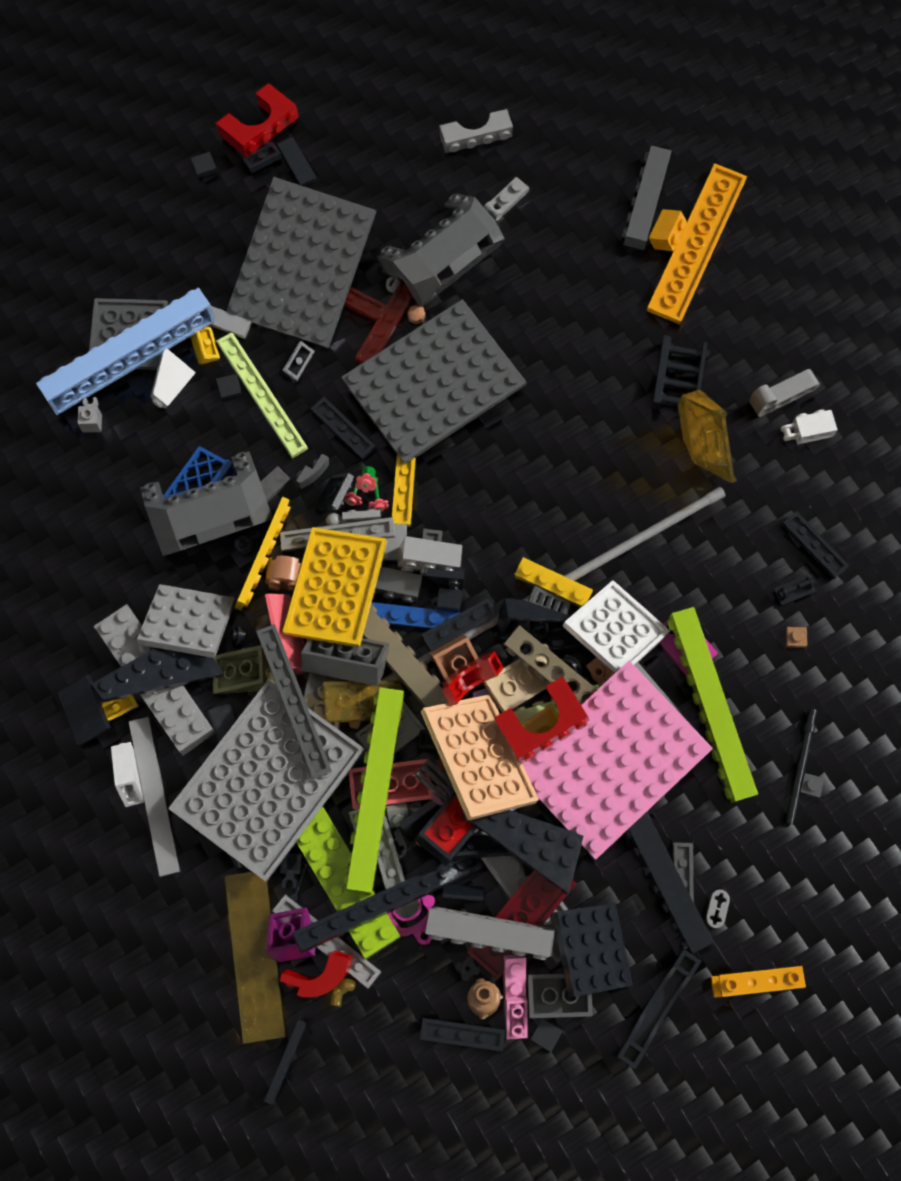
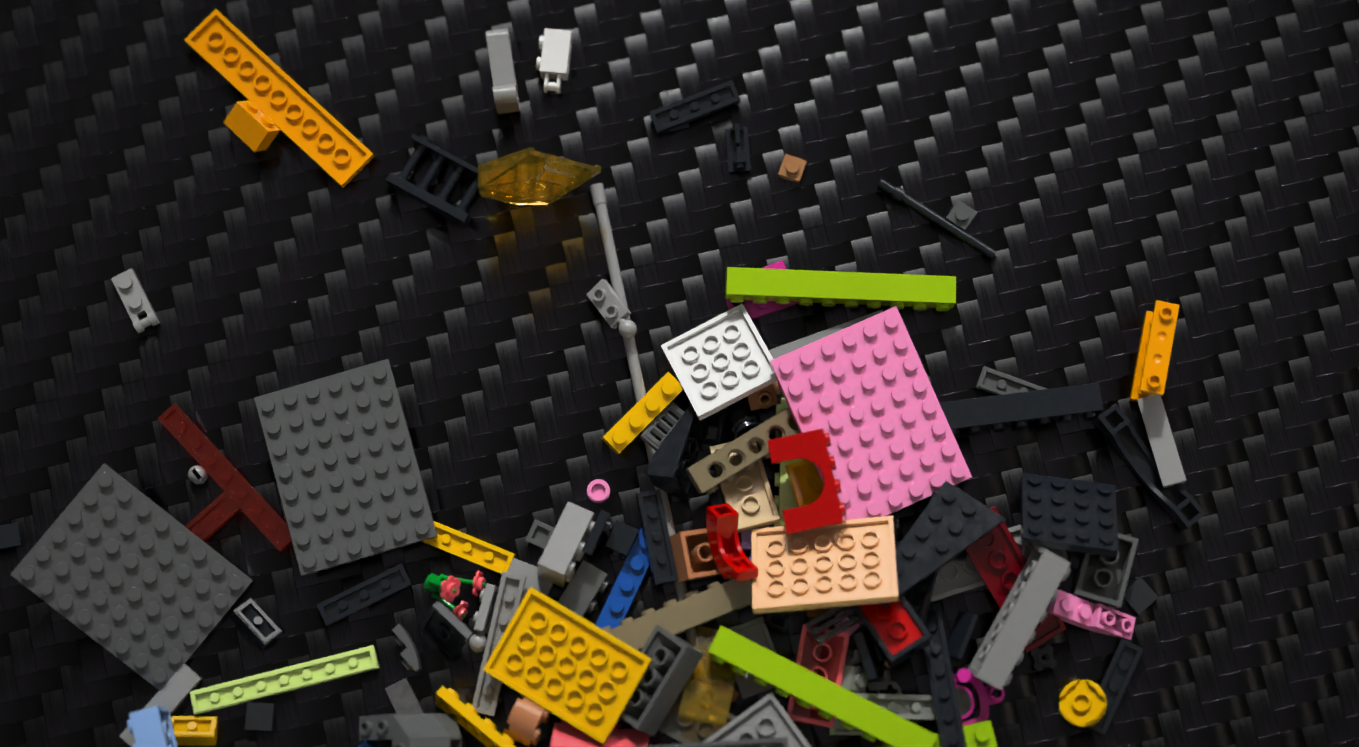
camera: 65 degrees left, 5 degrees up
dark grey wedge [376,194,505,307] -> none
nougat tile [407,305,425,324] -> none
light grey arch [440,109,513,153] -> none
medium nougat piece [467,979,503,1019] -> none
dark grey brick [622,146,671,250] -> none
light grey beam [705,890,730,929] -> none
none -> light grey plate [587,279,637,338]
none -> bright pink tile [587,479,610,503]
none -> yellow tile [1059,679,1107,727]
none -> light grey tile [1137,394,1187,488]

